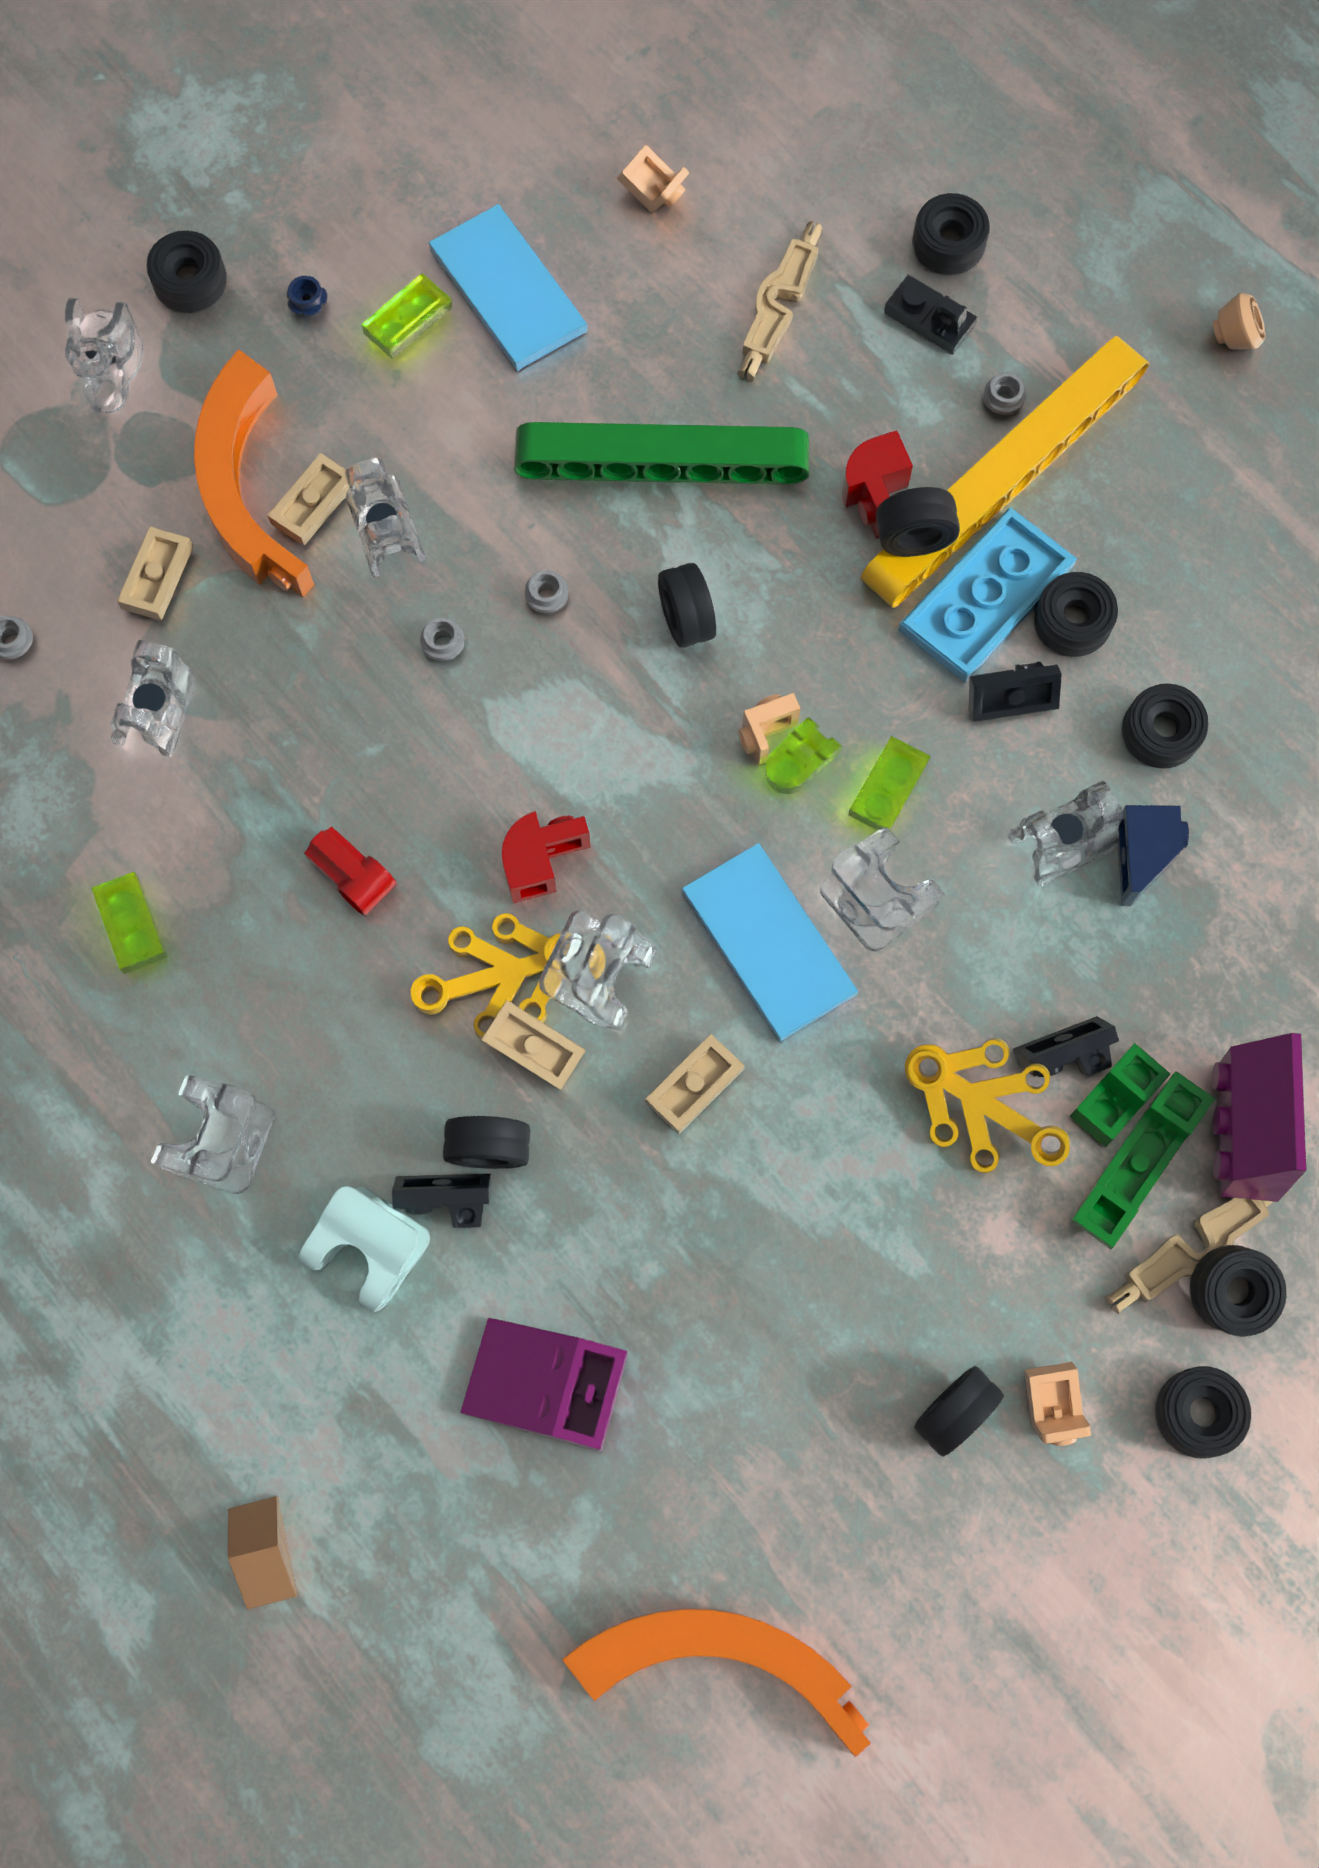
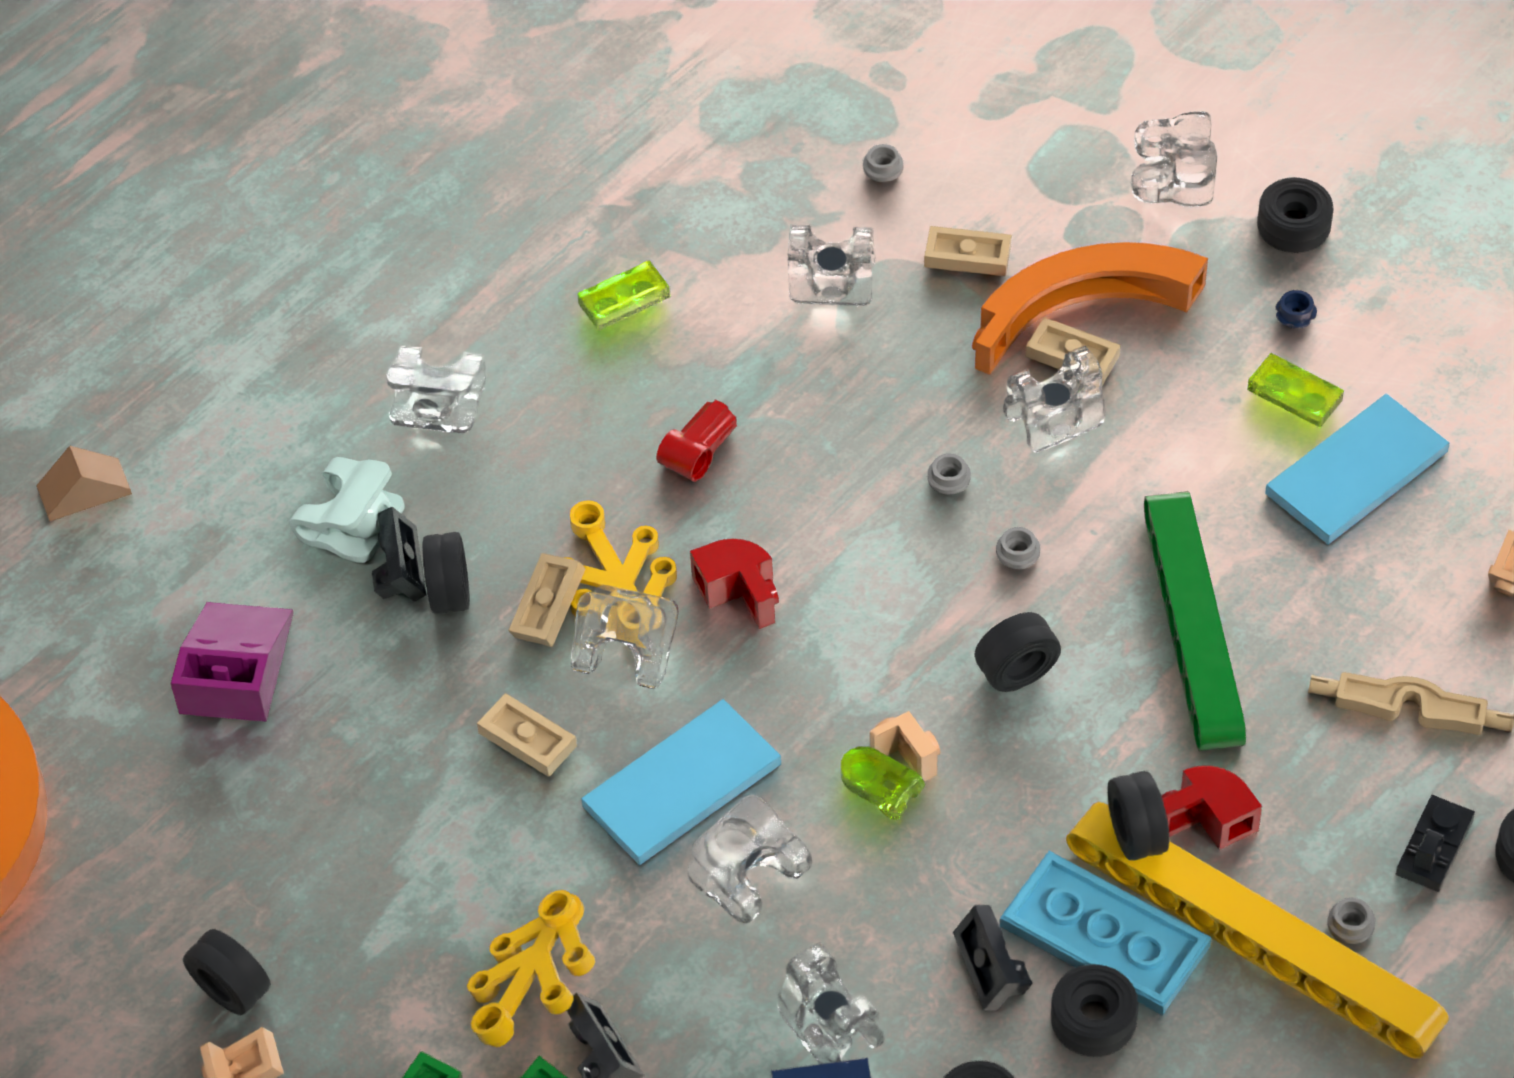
camera: 85 degrees right, 20 degrees down
clear neon green plate [848,736,931,836] -> none

